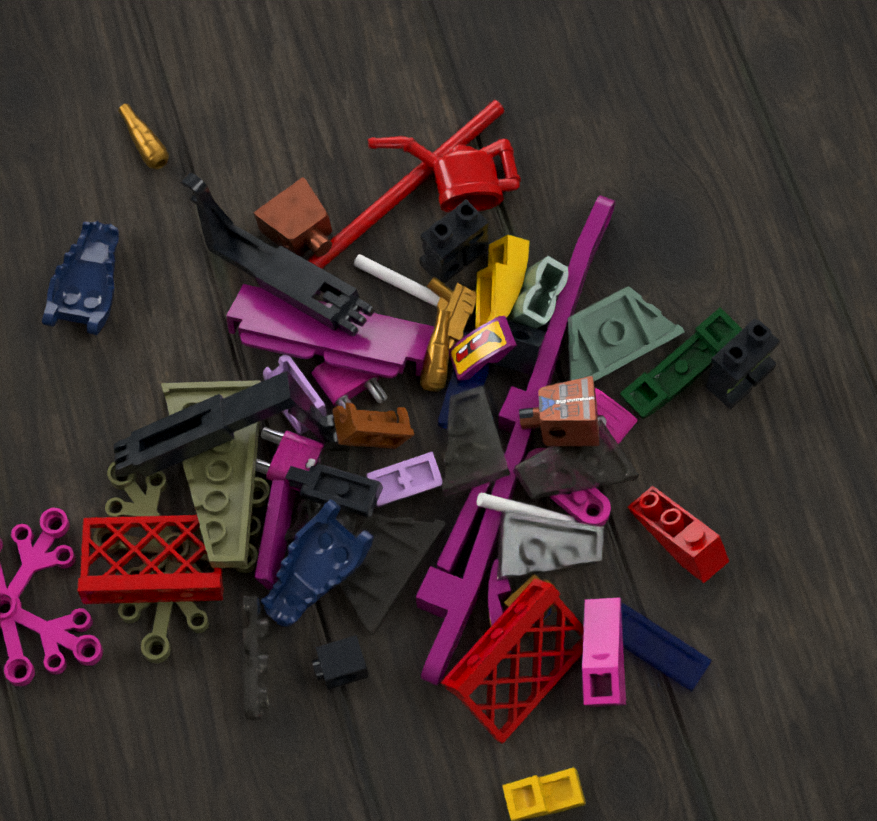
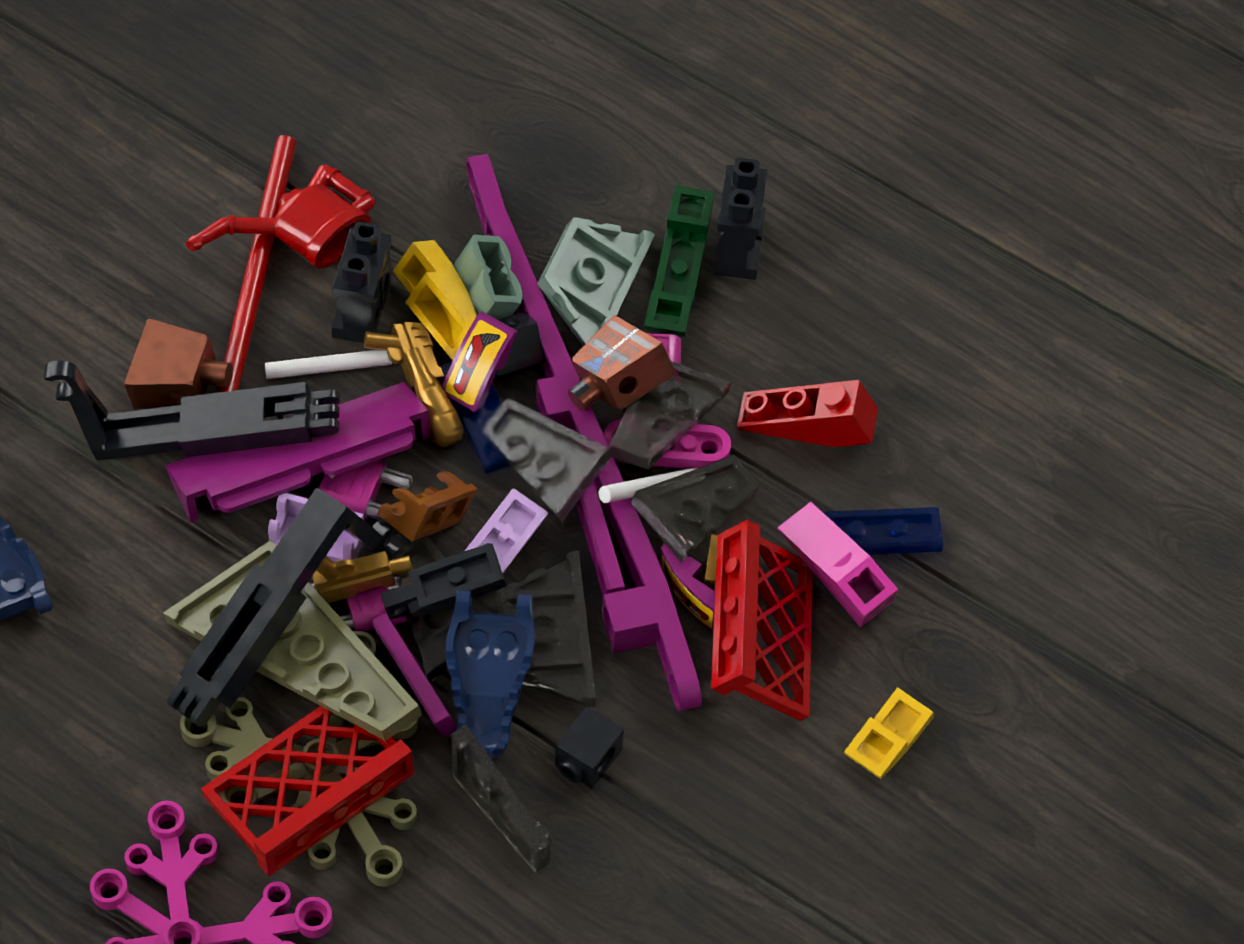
camera: 45 degrees left, 10 degrees down
none -> pearl gold piece [313,551,413,603]

